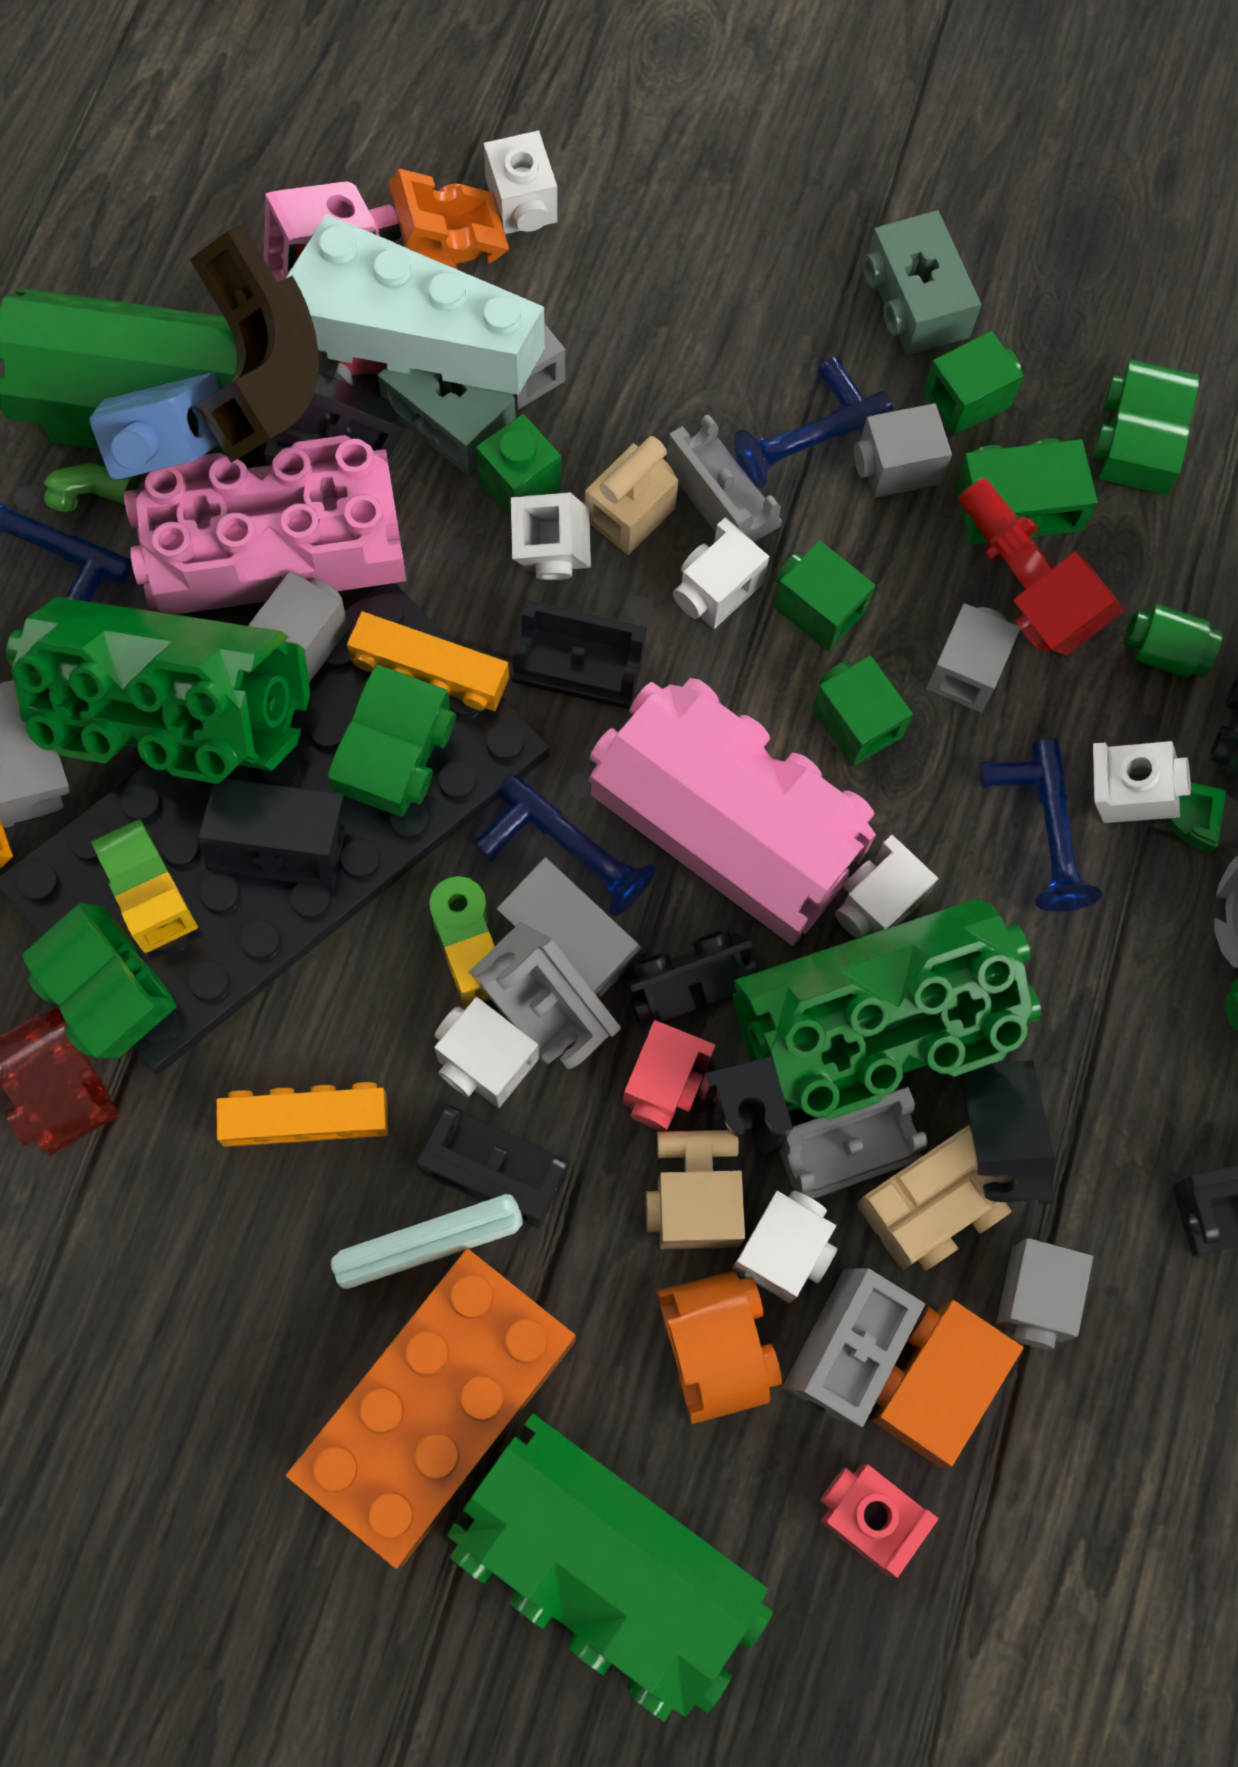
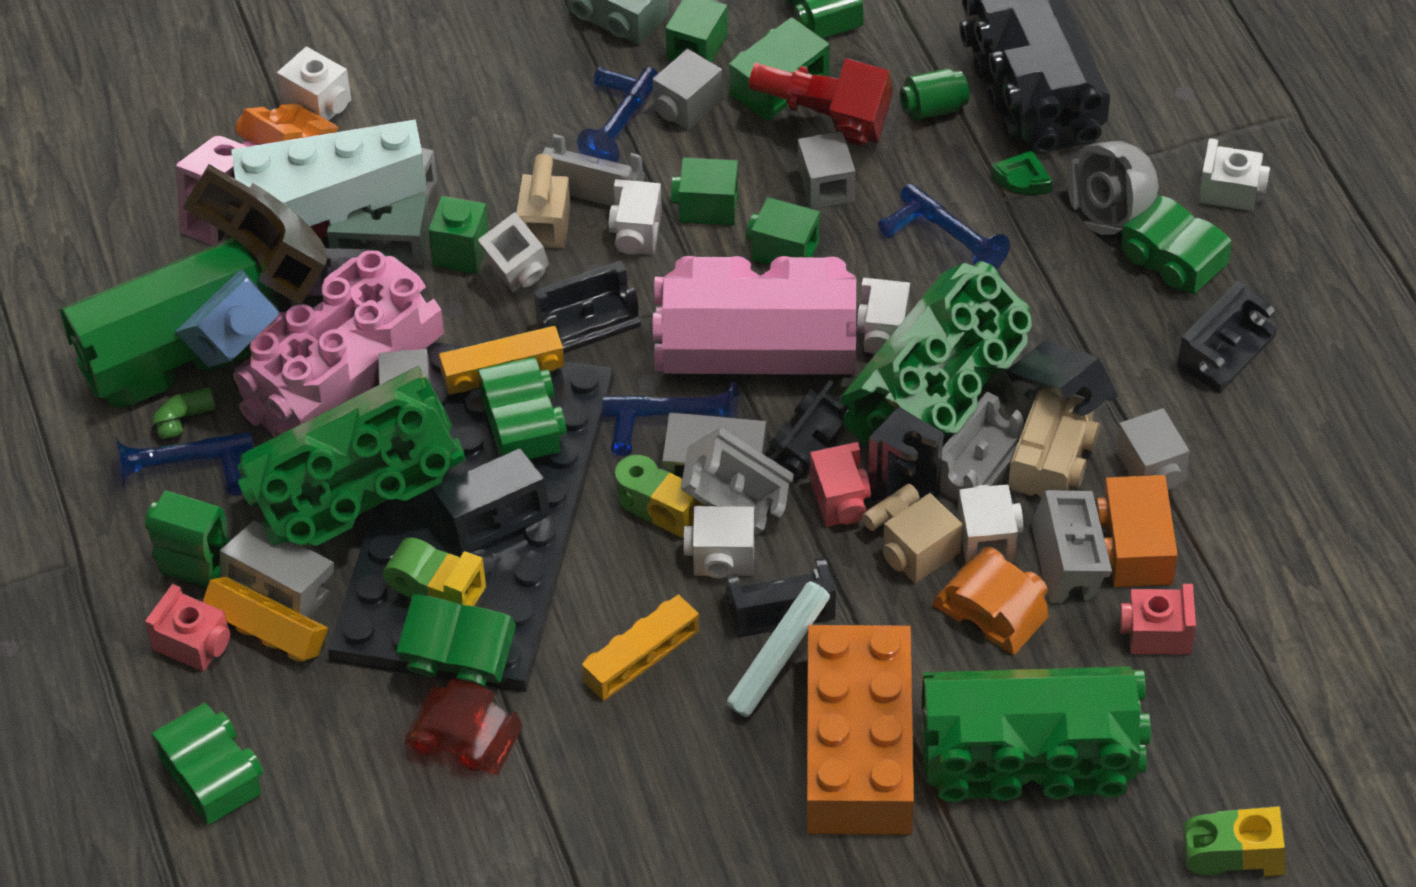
camera: 30 degrees left, 20 degrees down
white brick [1093,741,1191,823] -> none

